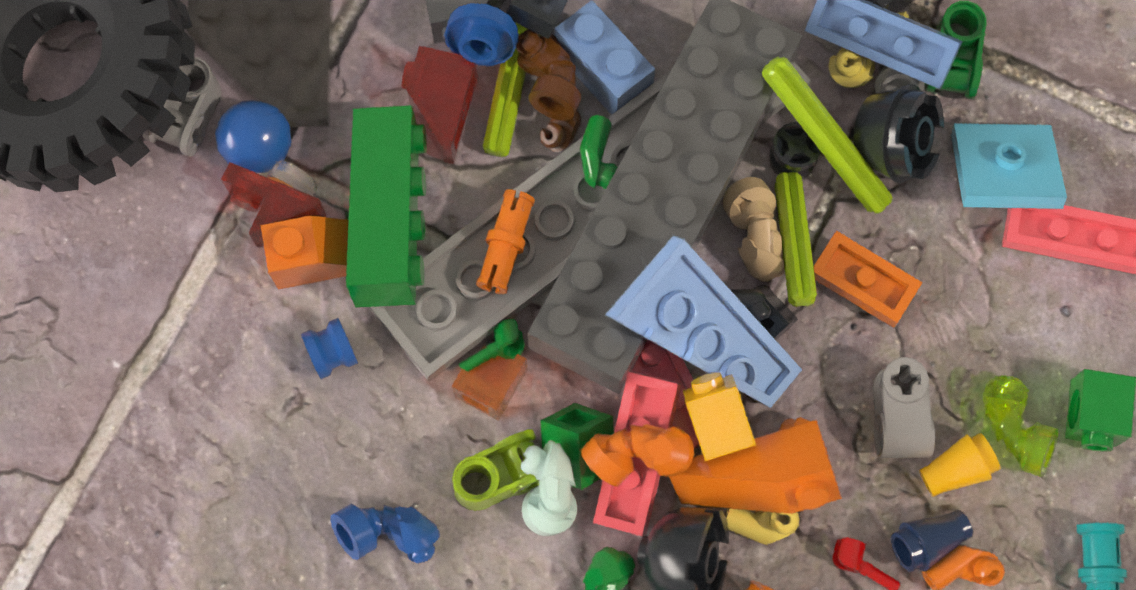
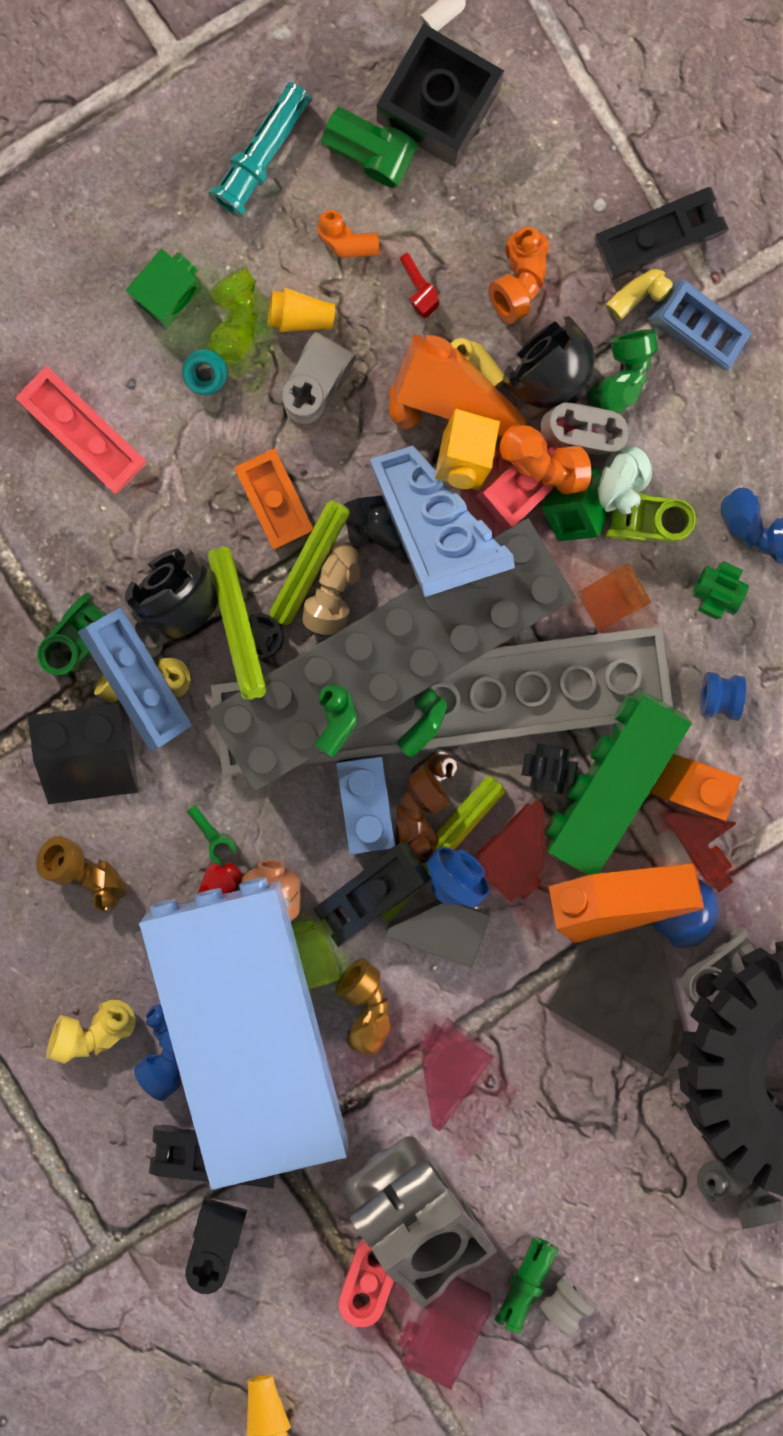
camera: 155 degrees left, 15 degrees up
green hand [458,319,525,374] -> none
orange pin [476,189,535,295] -> none
dark blue cone [891,510,973,572] -> none
medium azure plate [951,123,1067,209] -> none
none -> teal plate [182,349,228,395]
none -> green arm [314,684,357,757]
none -> black gear [521,744,579,794]
none -> light grey beam [540,403,629,456]
none -> orange slope [549,863,705,943]
none -> green gear [692,561,749,620]

